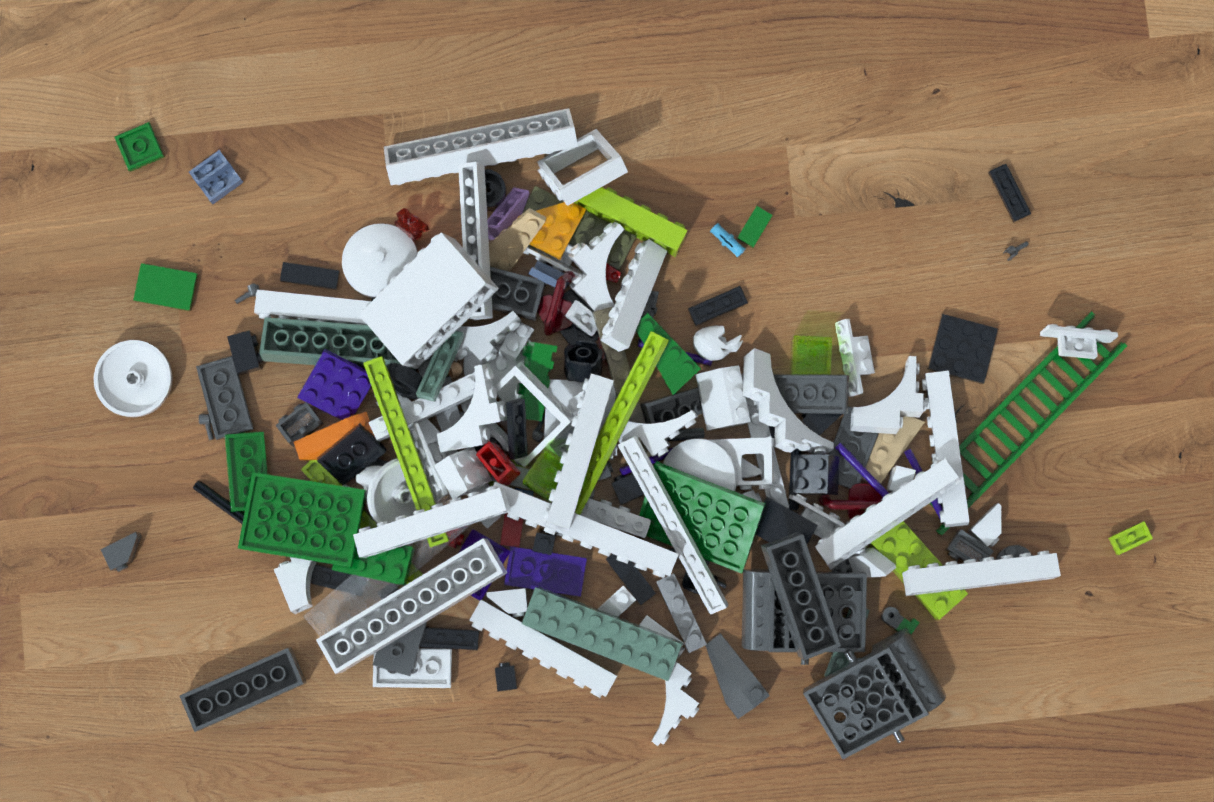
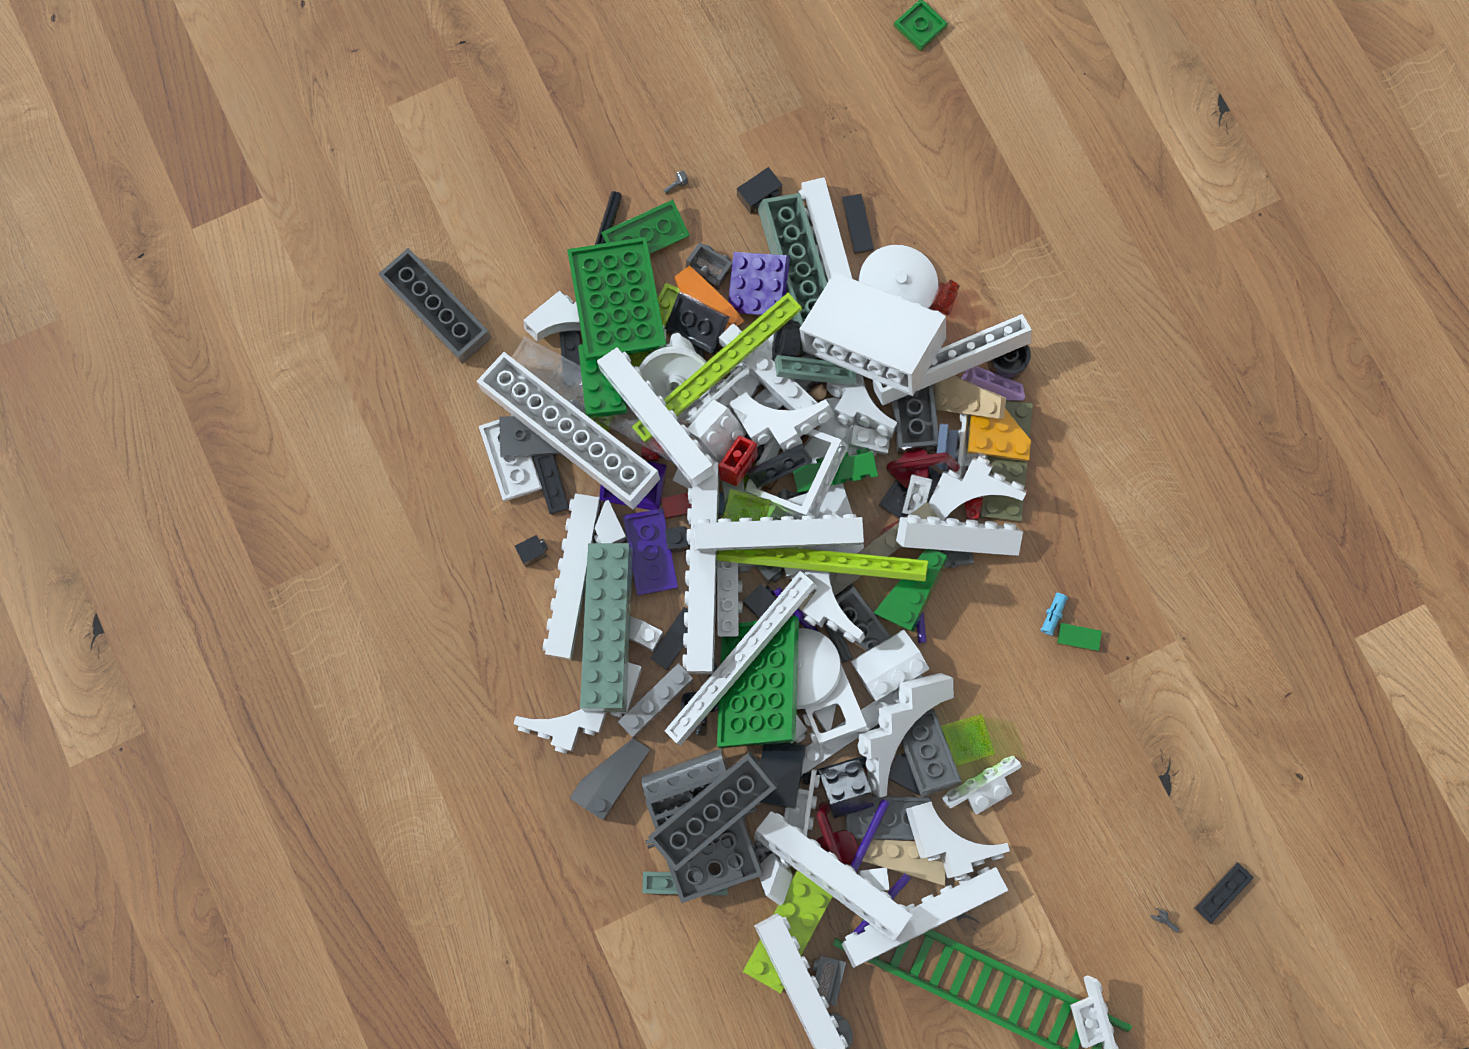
camera: 75 degrees right, 5 degrees down
white dish [94,340,172,417] -> none
dark grey slope [100,532,142,572] -> none
green tile [133,263,198,311] -> none
sand blue slope [189,150,244,204] -> none
dark grey plate [196,356,254,440] -> none
dark grey hand [235,284,259,304] -> none
white brick [384,108,578,185] -> none
white window [537,129,628,206] -> none
black brick [564,340,603,382] -> none
lime brick [574,187,688,257] -> none
black tile [688,286,748,326] -> none
white helmet [693,325,743,361] -> none
dark grey piece [803,628,946,759] -> none
dark grey leg [881,607,920,635] -> none
black plate [927,314,998,384] -> none
white slope [968,503,1001,547] -> none

